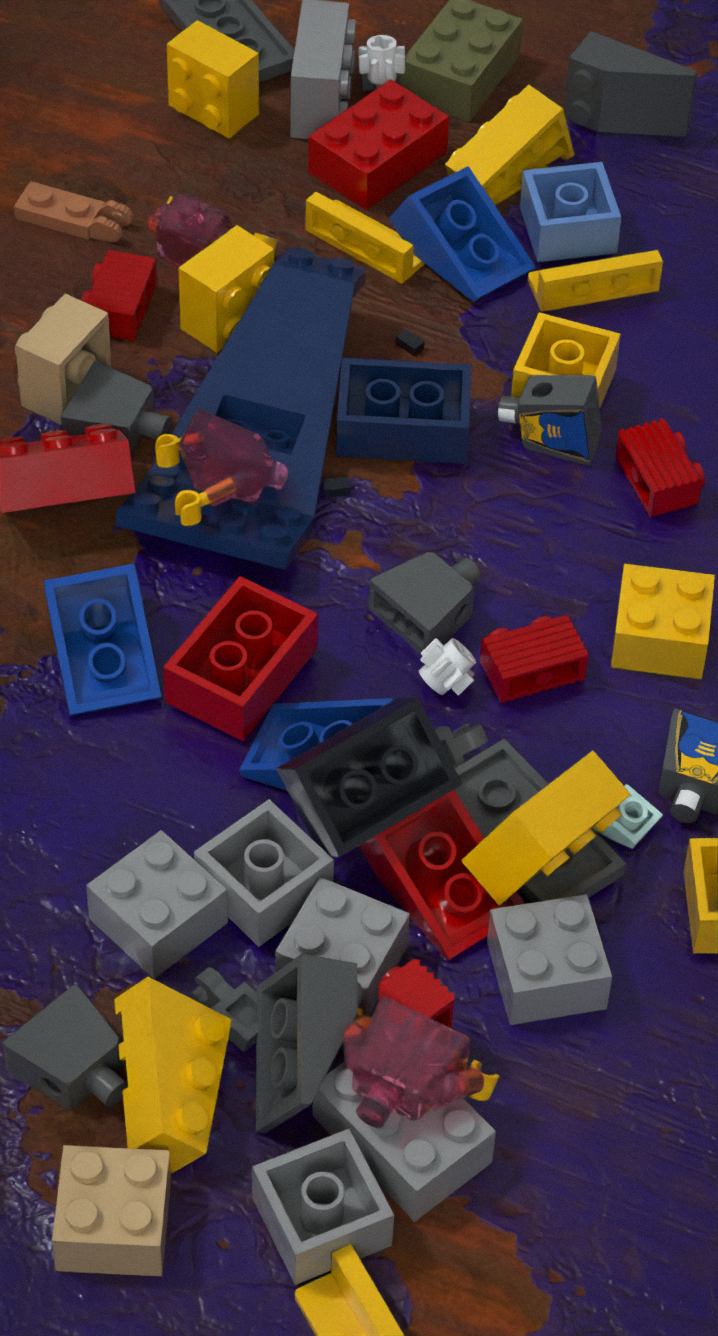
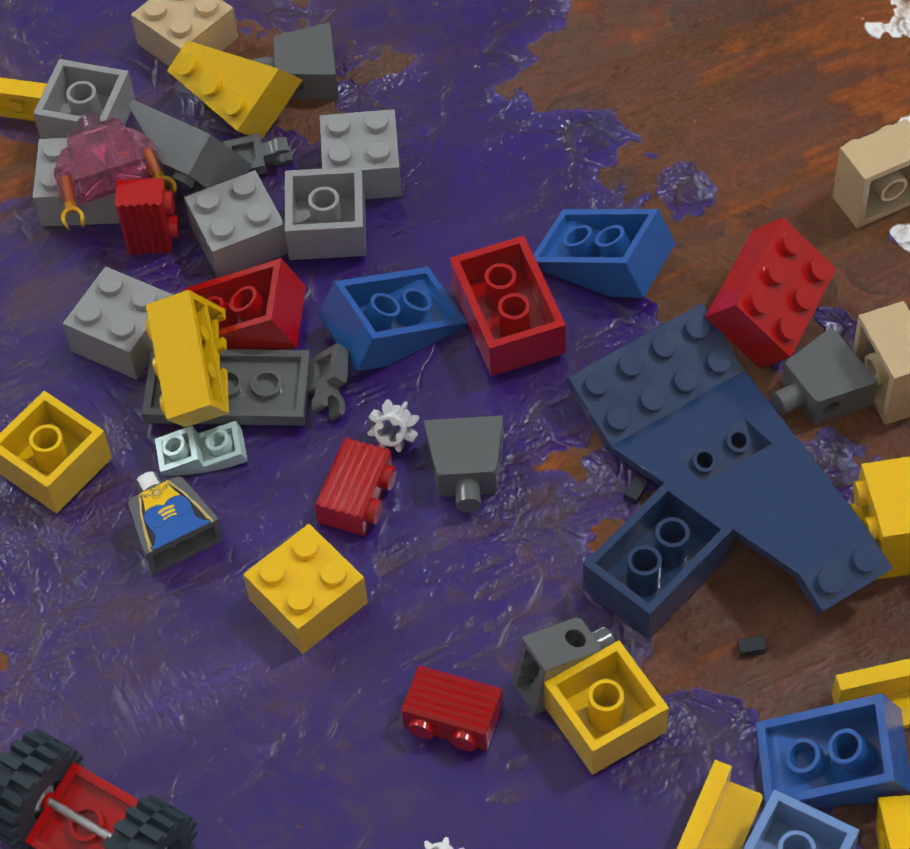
camera: 135 degrees right, 5 degrees up
clear pink torso [155,409,288,526] -> none
black brick [276,698,462,857] -> none

